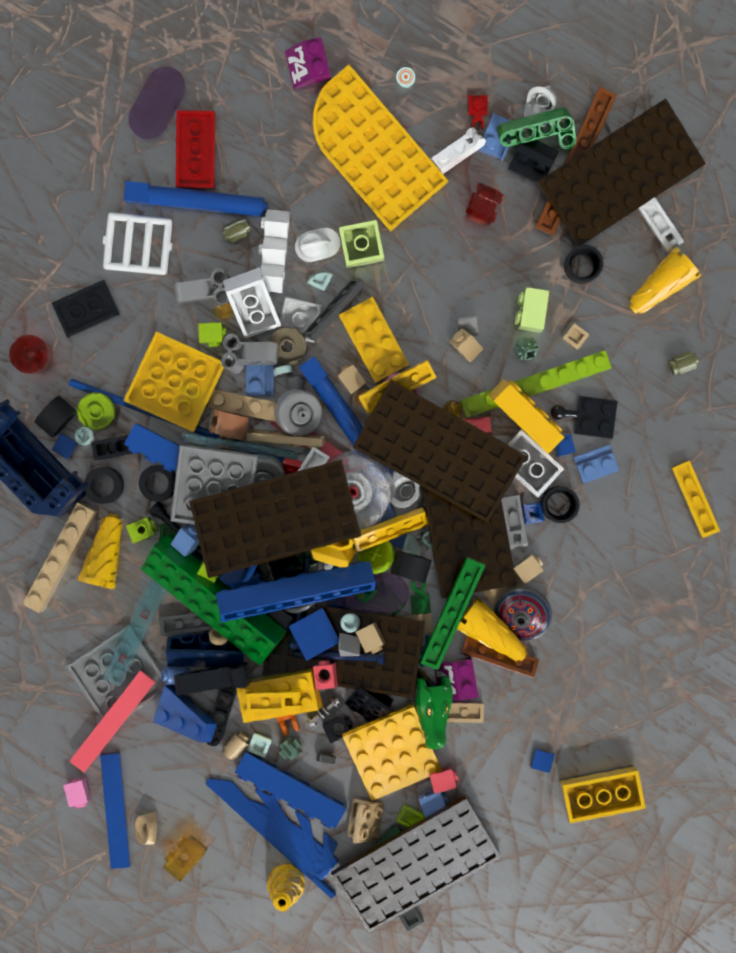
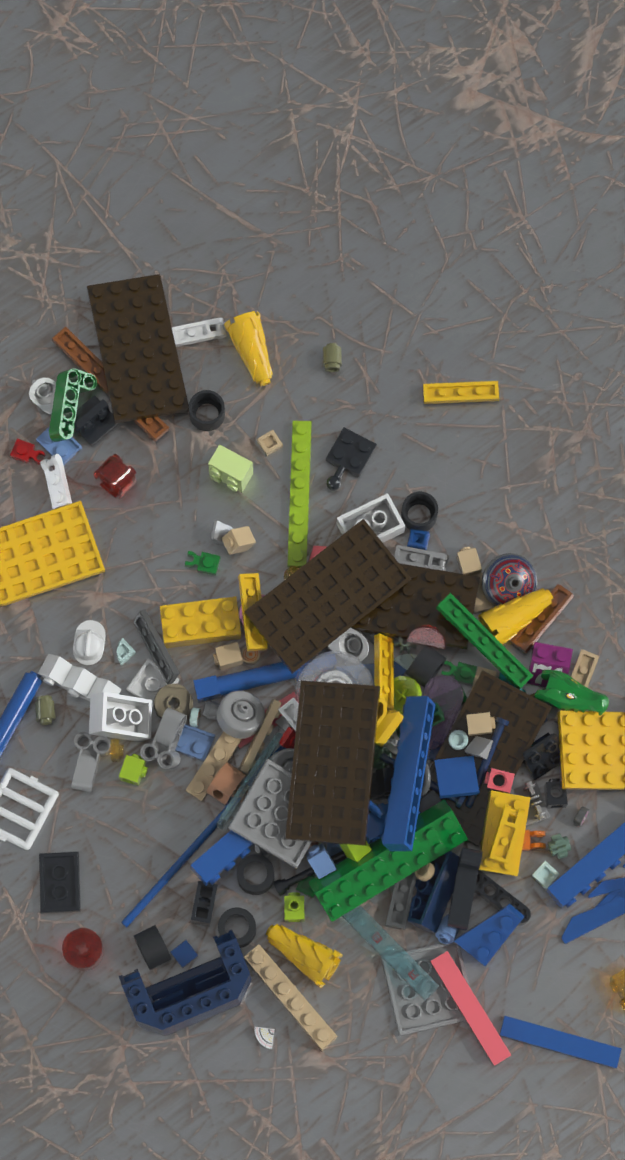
camera: 75 degrees left, 15 degrees down
bright pink brick [63,777,91,809] -> none
light aqua tile [74,426,95,446] -> none
lime tile [77,392,116,431] -> none
yellow plate [123,332,224,433] -> none
tan piece [134,811,157,845] -> none
tan brick [222,731,249,761] -> none
yellowish green brick [339,220,384,268] -> none
yellow brick [488,379,565,454] -> none
sand green gear [514,337,539,361] -> none
blue plate [554,434,576,457] -> none
medium blue plate [573,444,619,484] -> none
none -> green plate [185,551,221,576]
none -> white tile [255,1027,275,1050]
none -> clear red tile [407,625,446,649]

